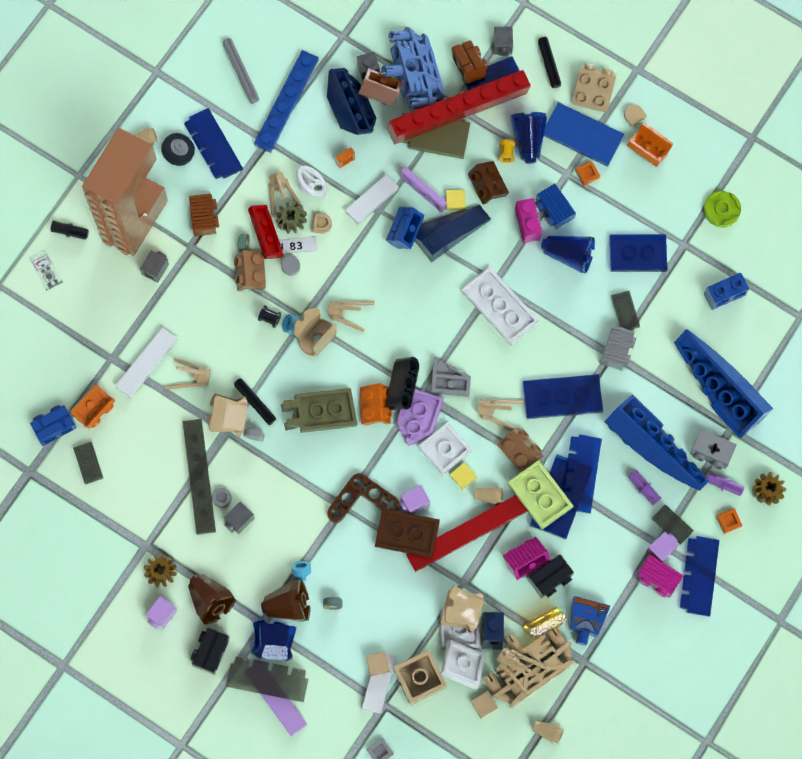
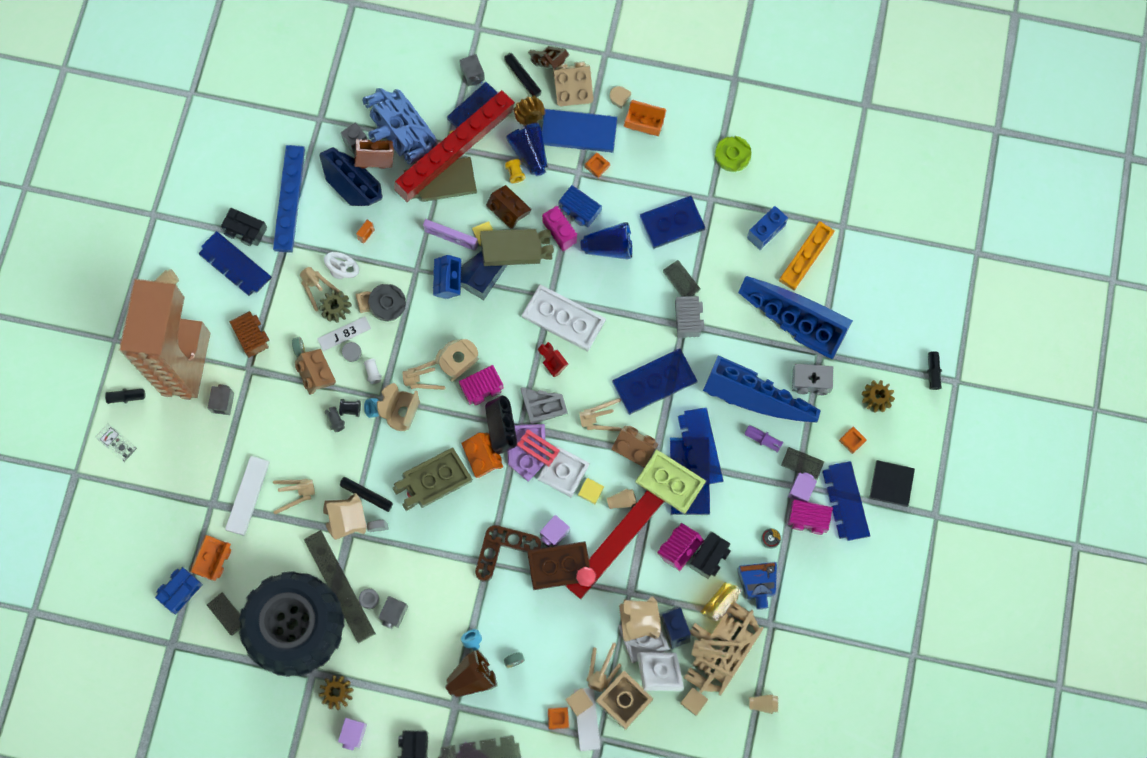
camera: 20 degrees left, 0 degrees up
black wheel [161,133,195,166] -> none
reddish brown cone [188,574,236,625] -> none
light grey axle [223,38,259,104] -> none
red plate [248,205,284,259] -> none
clear blue piece [251,620,296,661] -> none
white tile [345,174,399,225] -> none
dark orange brick [451,40,488,84] -> none
medium lavender axle [707,471,744,496] -> none
none -> black brick [221,208,267,246]
none -> black wheel [239,571,345,677]
none -> dark grey pin [325,407,345,432]
none -> white pin [364,359,382,385]
none -> dark grey tile [368,284,406,322]
none -> tan piece [435,339,479,382]
none -> dark pink brick [459,365,504,405]
none -> olive tile [480,229,554,266]
none -> pearl gold gear [513,96,545,127]
none -> coral tile [517,429,560,467]
none -> reddish brown bracket [528,46,570,69]
none -> red plate [538,342,569,377]
none -> orange tile [548,707,569,730]
none -> coral tile [576,567,596,587]
none -> tan plant [586,643,621,692]
none -> tile [761,528,781,549]
none -> light orange tile [779,221,835,291]
none -> black tile [869,460,915,507]

